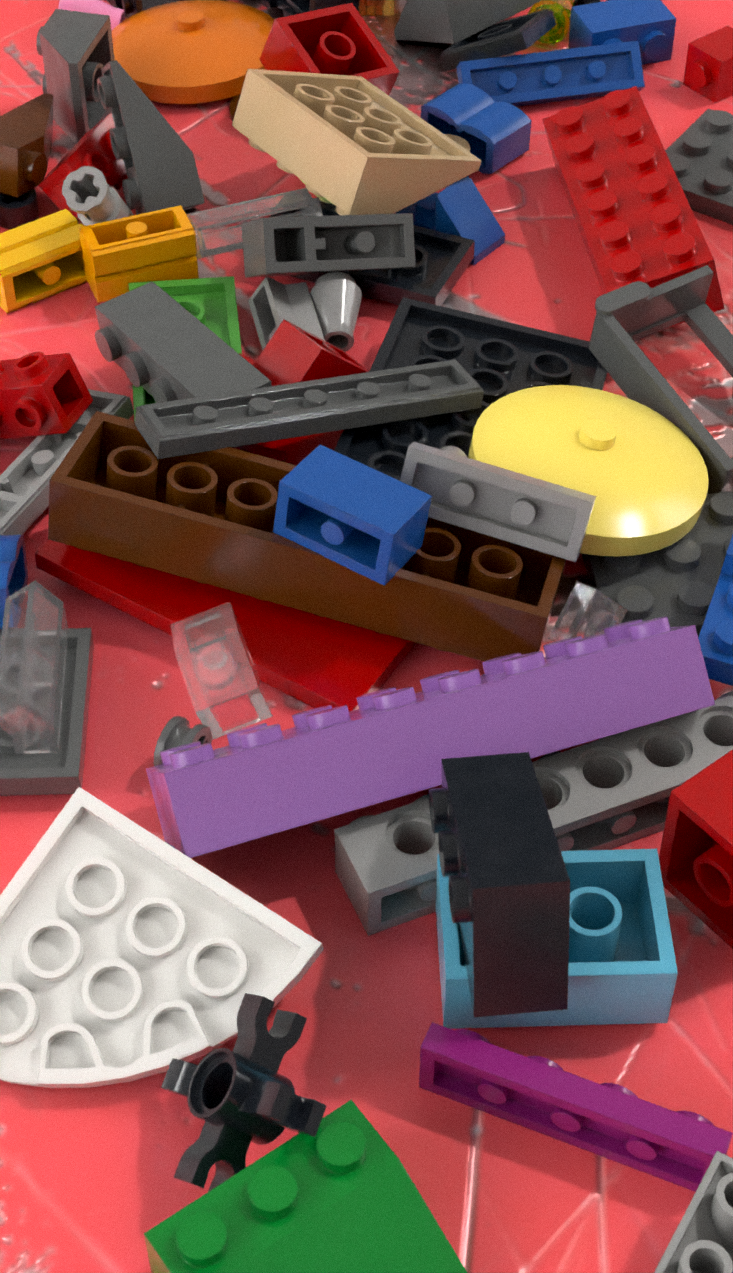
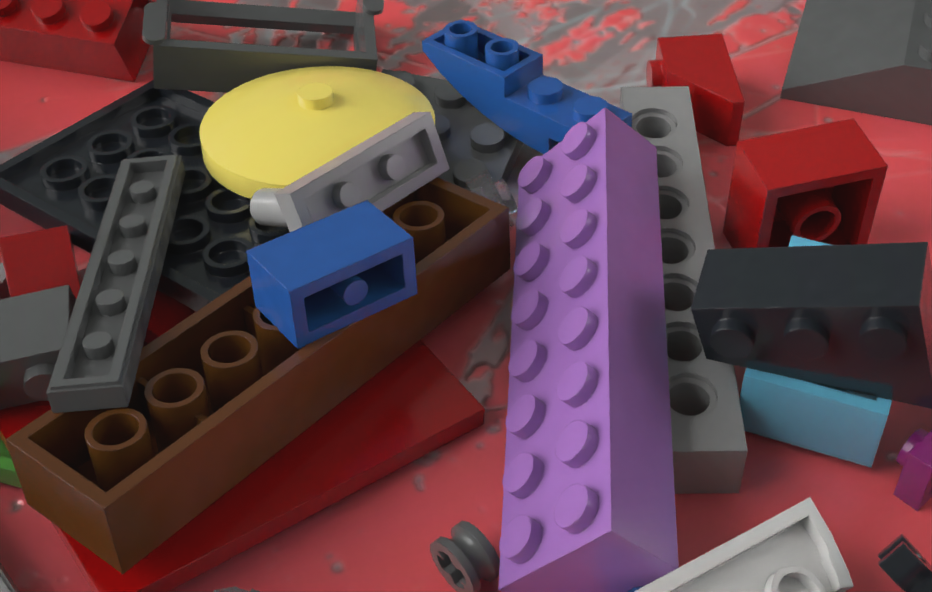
camera: 65 degrees left, 0 degrees up
clear slope [170,602,273,740] -> none

